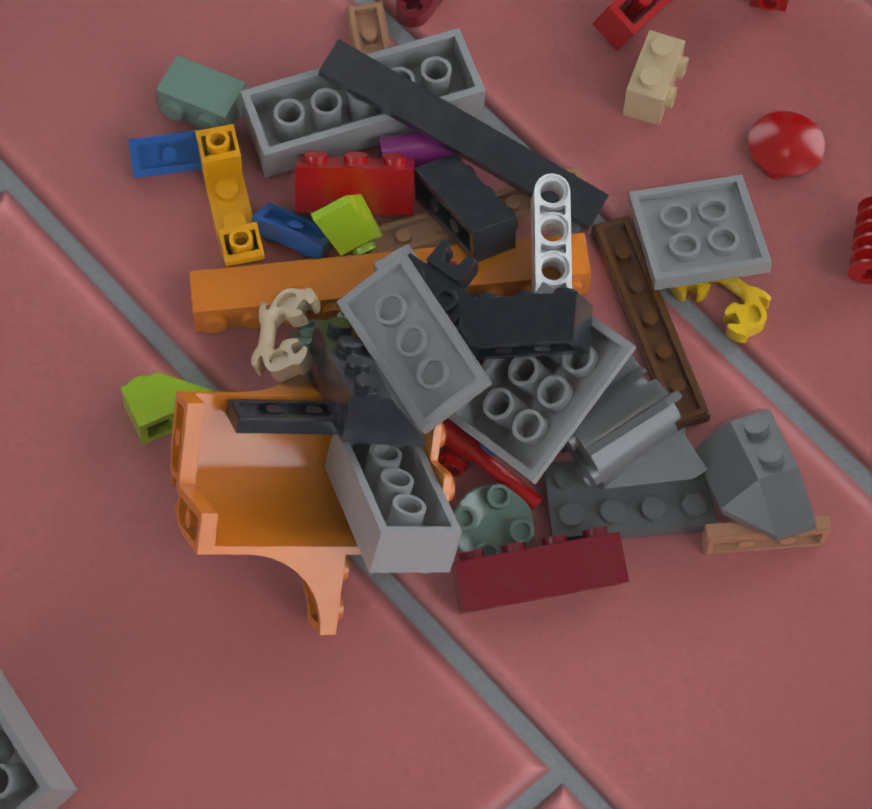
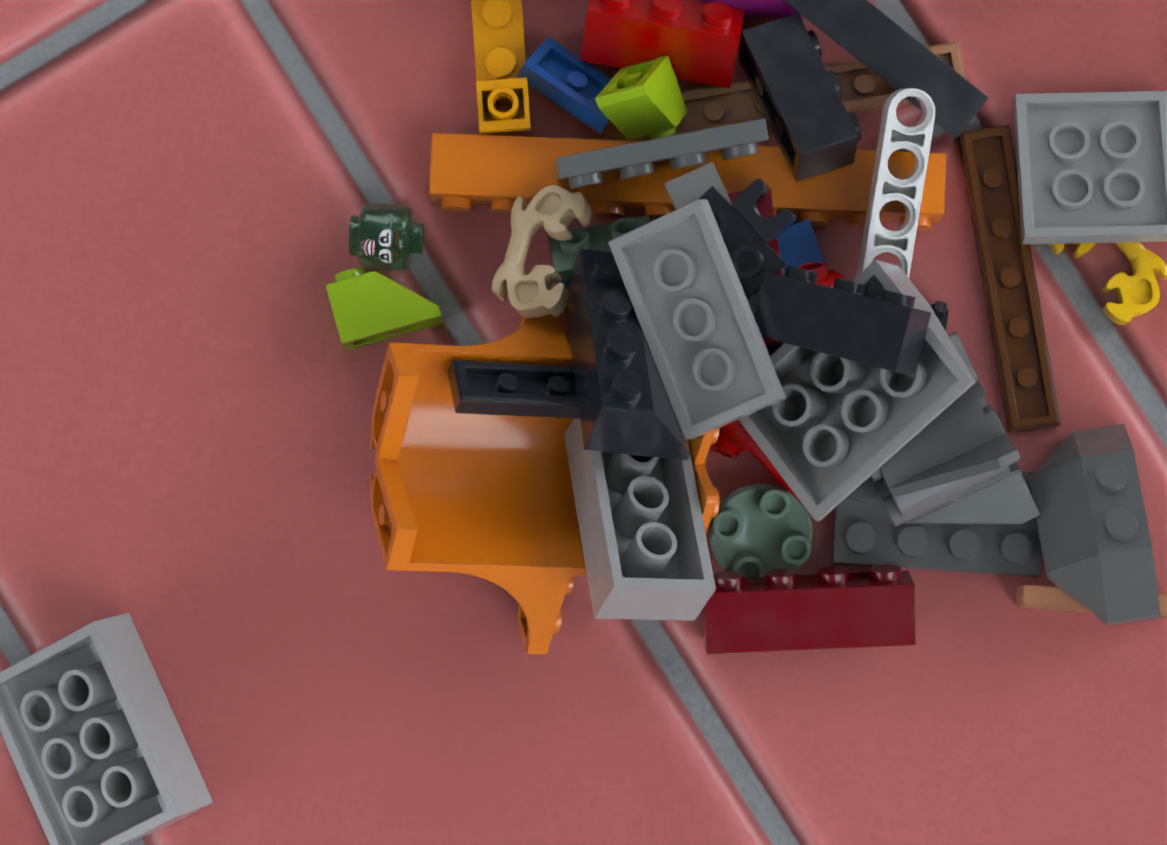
camera: 10 degrees right, 20 degrees up
none -> clear green head [349,203,425,271]
none -> dark grey plate [553,118,769,189]

